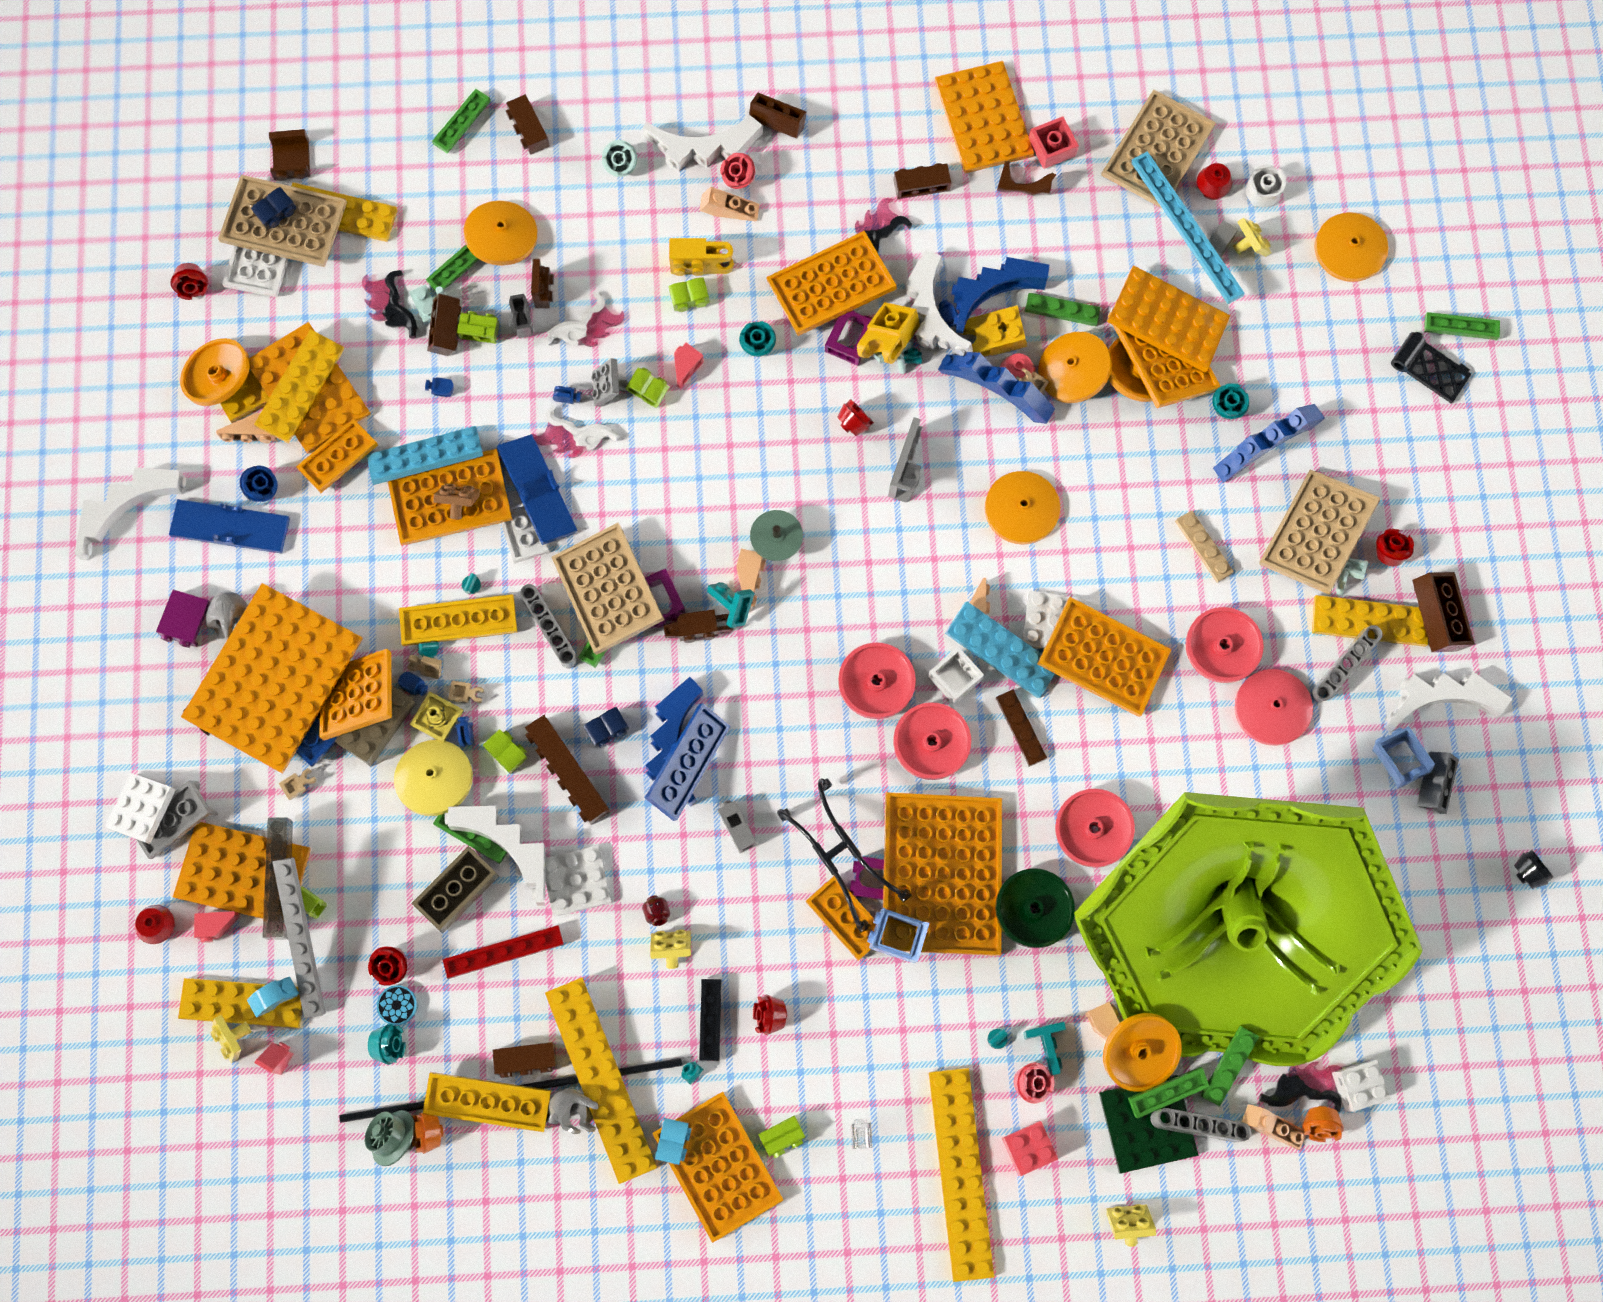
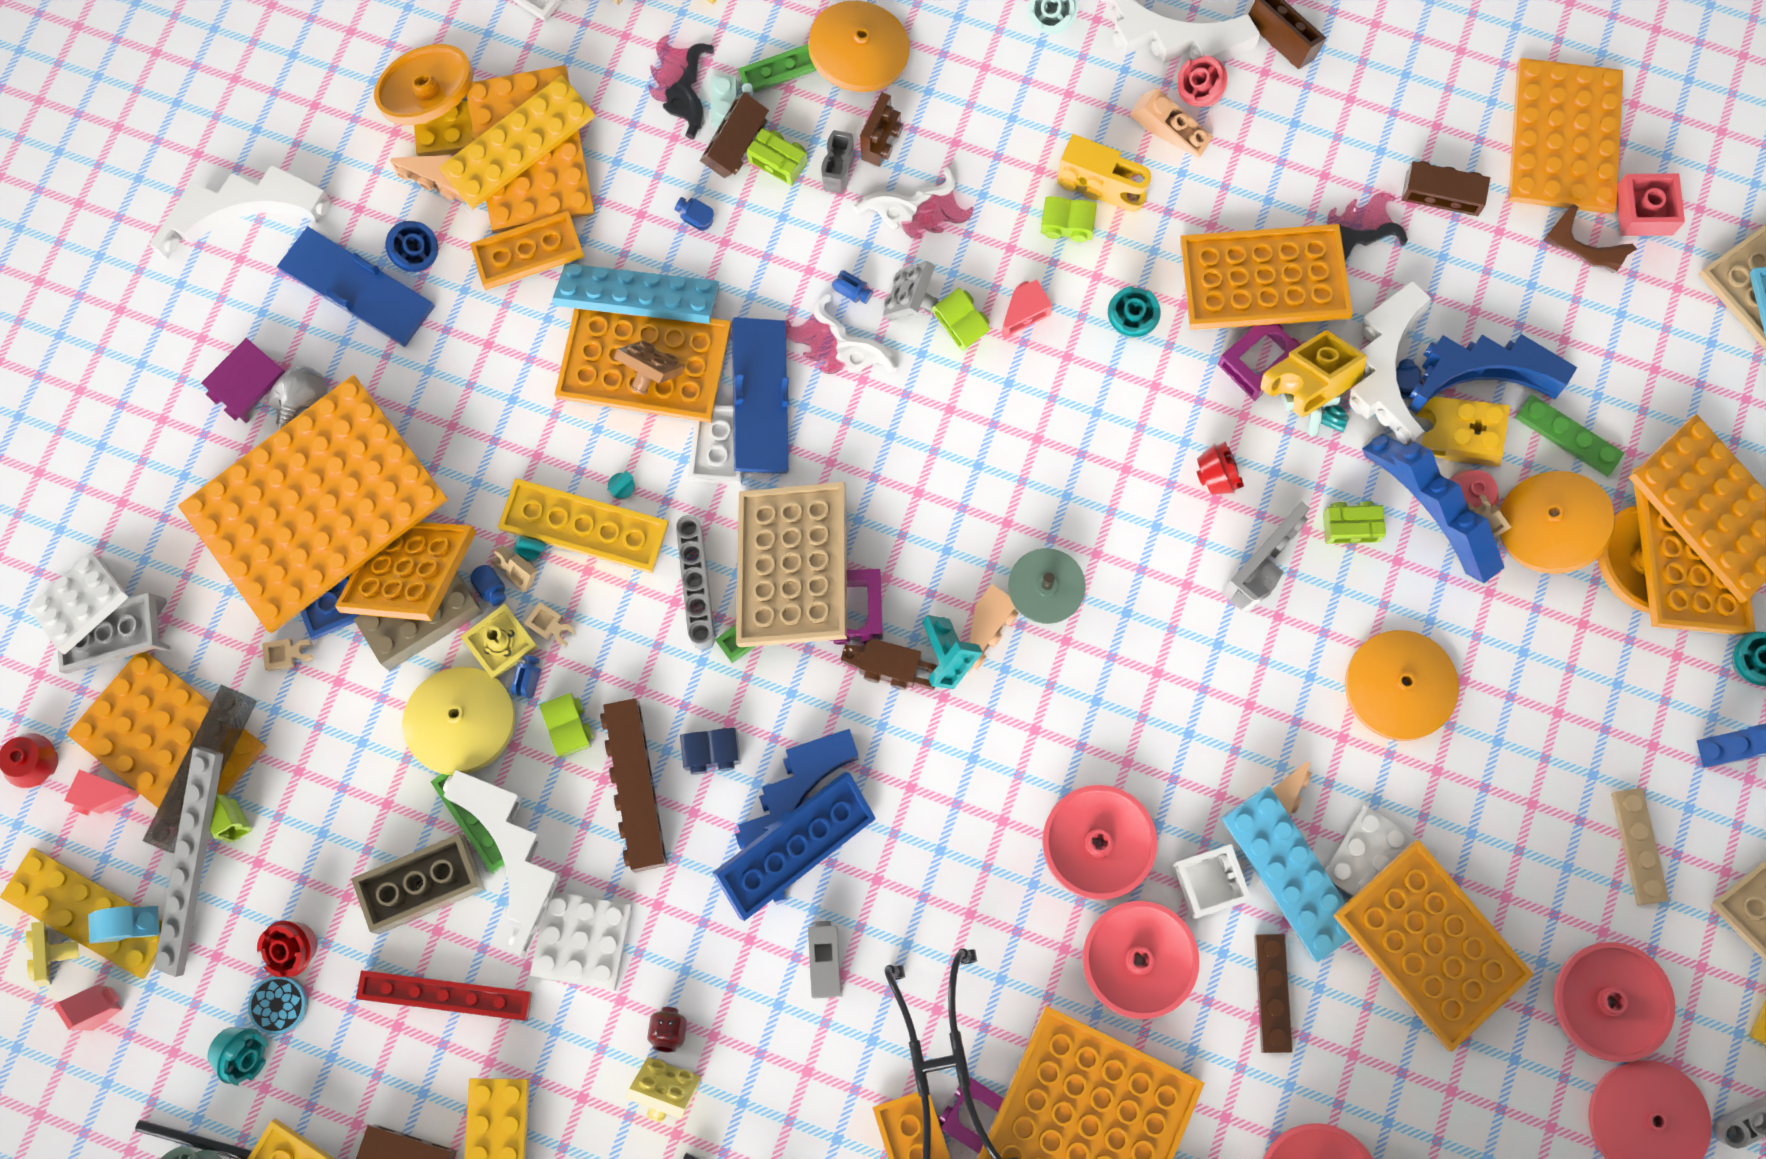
camera: 30 degrees right, 0 degrees up
none -> lime brick [1323,501,1386,544]

